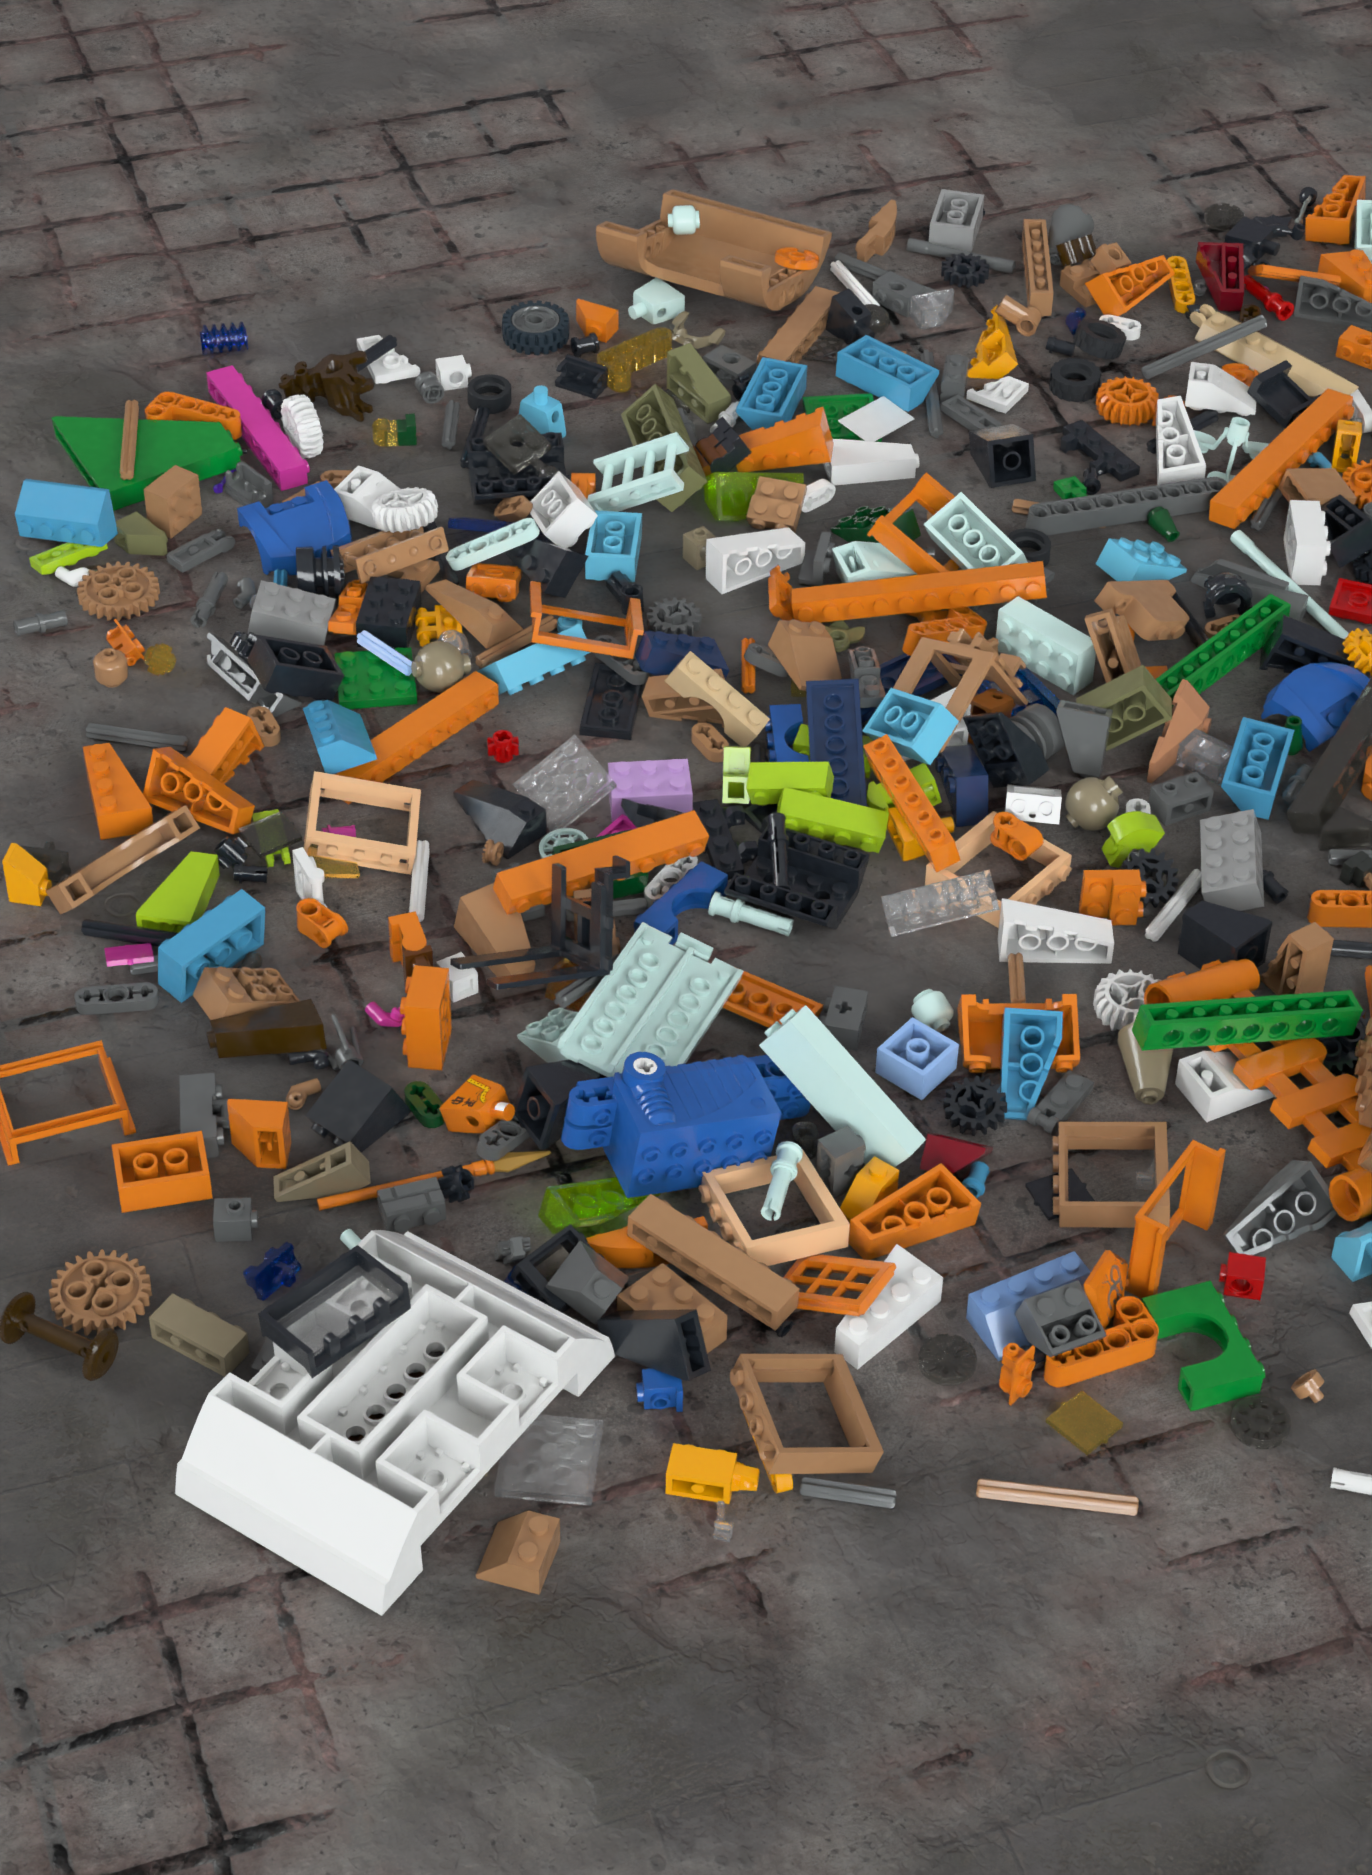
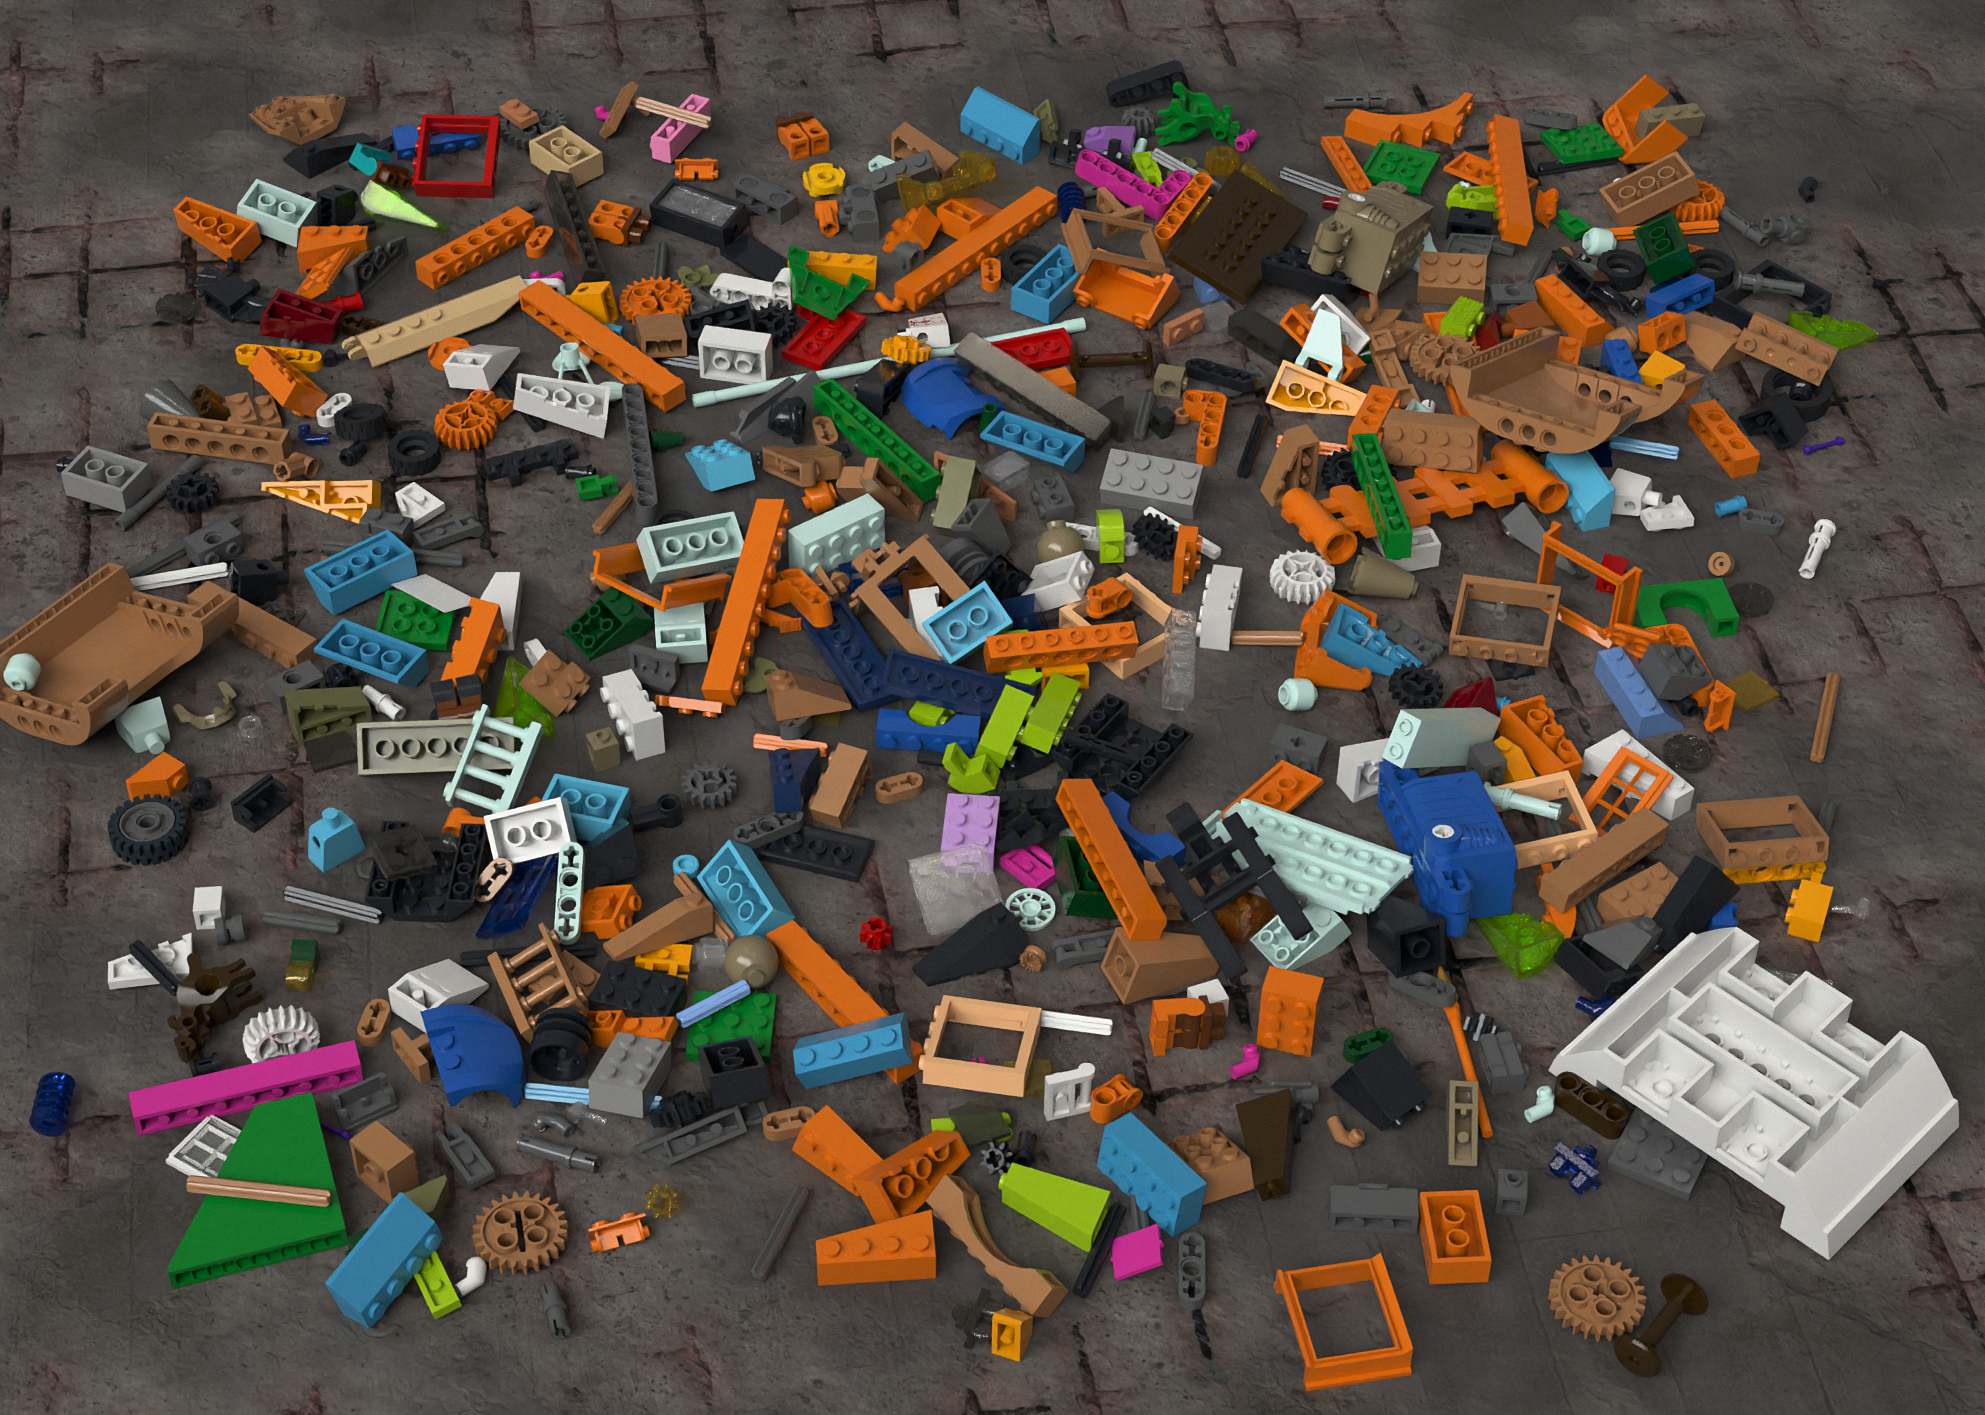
camera: 80 degrees left, 0 degrees up
medium nougat head [93,648,129,688] -> none
orange beam [145,391,242,440] -> none
dark tan brick [149,1293,250,1377] -> none
orange slope [227,1099,292,1169] -> none
window [258,1245,411,1379] -> none
white gear [371,487,438,533] -> none
orange torso [439,1075,515,1134] -> none
black tyre [467,374,512,414] -> none
medium nougat slope [476,1511,560,1595] -> none
dark grey hinge [494,1236,531,1264] -> none
orange piece [530,581,644,659] -> none
clear yellow beam [597,327,672,392] -> none
tan arch [664,651,770,747] -> none
light aqua pin [708,892,794,936] -> none
orange tile [774,247,819,270] -> none
dark grey slope [849,646,886,708] -> none
medium nougat slope [855,199,897,262] -> none
light blue brick [875,1017,959,1100] -> none
clear slope [910,288,954,330] -> none
black slope [969,424,1036,488] -> none
medium nougat brick [1091,242,1131,275] -> none
dark grey axle [1141,315,1267,380] -> none
black slope [1177,900,1272,970] -> none
black panel [1247,360,1321,429] -> none
black hinge [1295,187,1318,224] -> none

